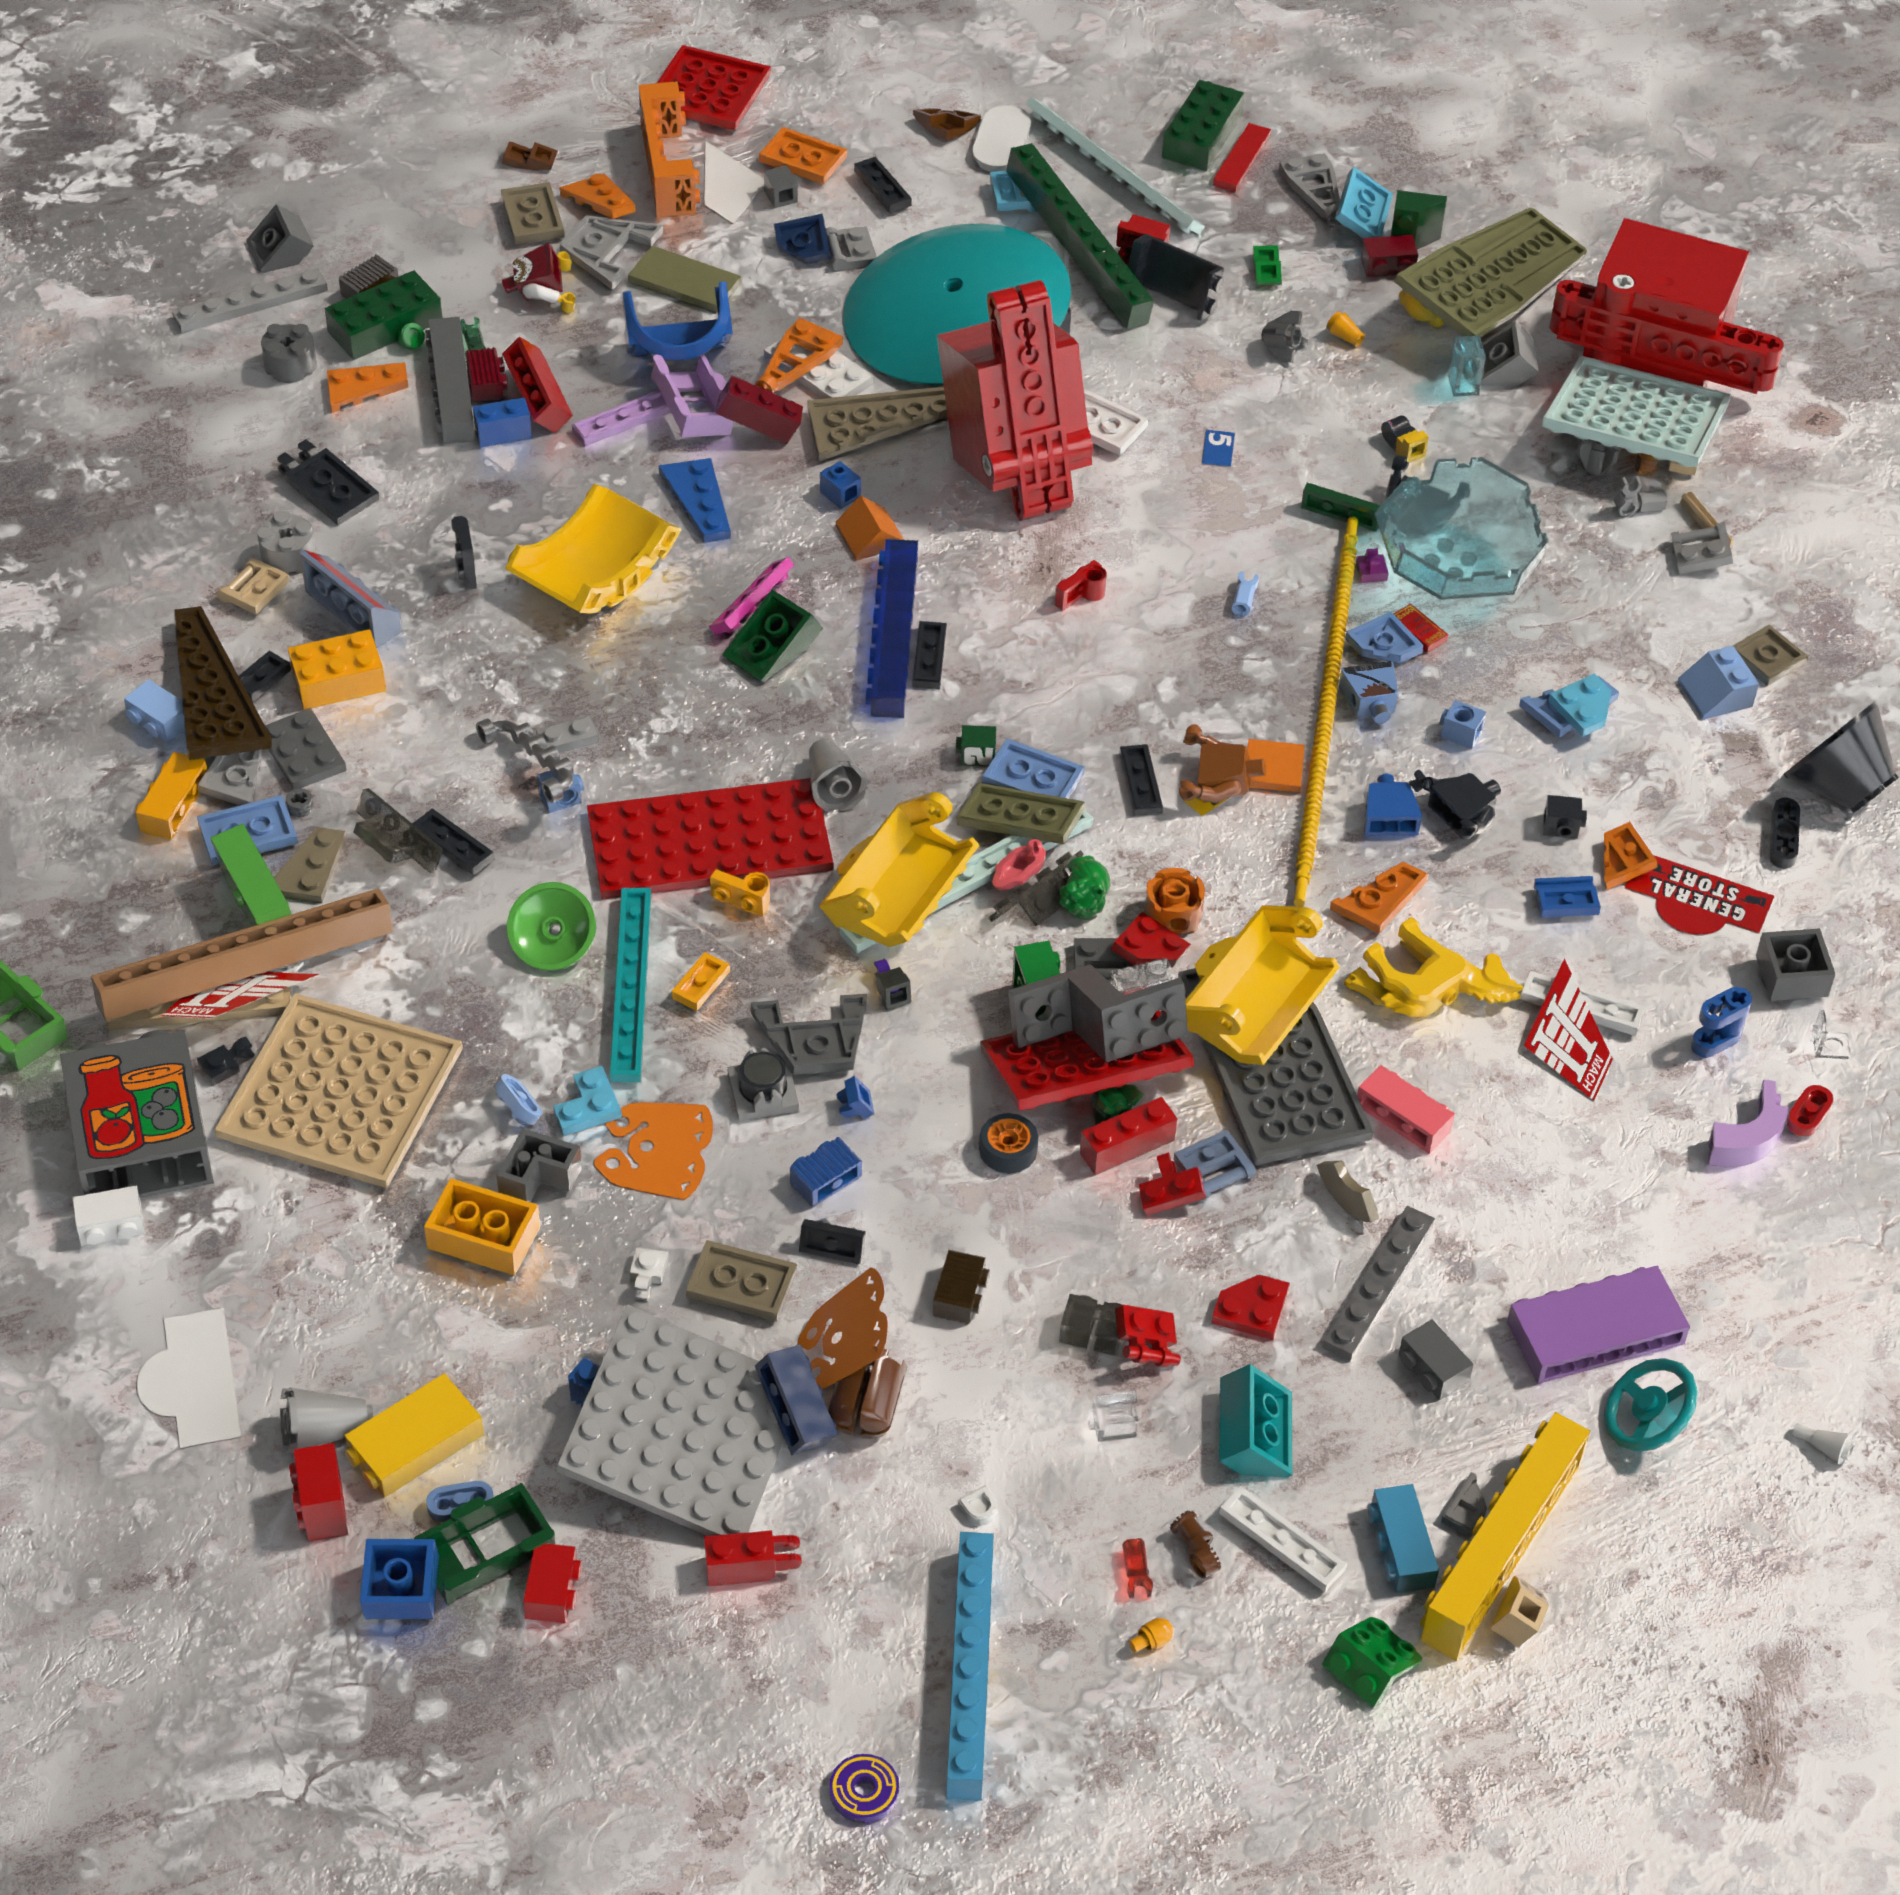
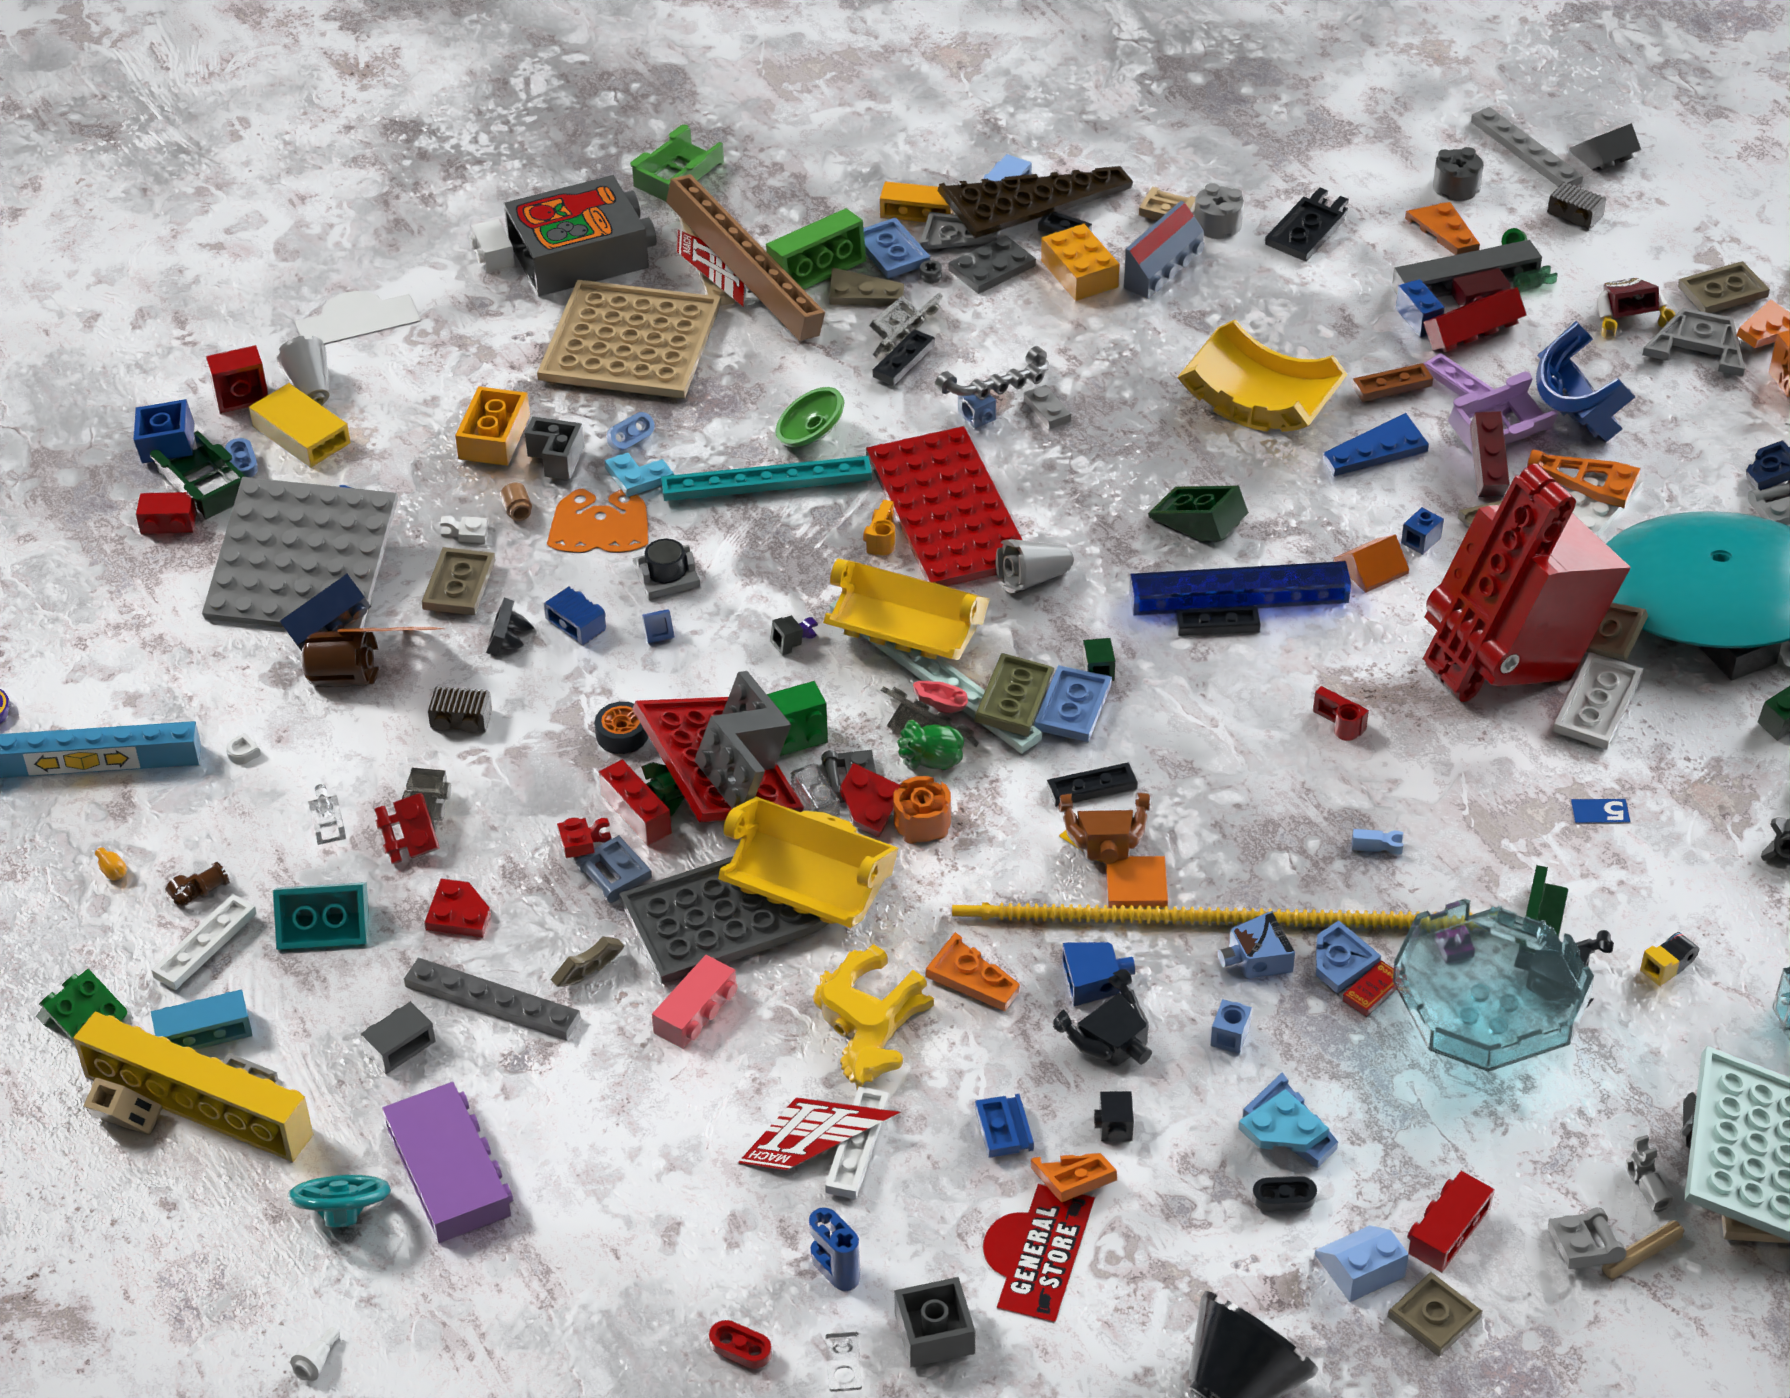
camera: 85 degrees right, 5 degrees down
black plate [197,1037,255,1086] -> none
dark green brick [324,270,443,360] -> none
black plate [451,516,477,590] -> none
olive tile [628,245,742,312] -> none
light orange plate [671,952,730,1011] -> none
red hinge [704,1530,802,1587] -> none
dark pink plate [709,557,794,635] -> none
dark grey wing [750,994,868,1075] -> none
clear red bar [1122,1538,1153,1599] -> none
lavender arch [1708,1079,1788,1167] -> none
black beam [1770,797,1800,869] -> none
none -> medium nougat brick [500,482,532,521]
none -> black plate [1252,1176,1317,1211]
none -> dark orange plate [1352,363,1434,402]
none -> red brick [1407,1171,1495,1273]

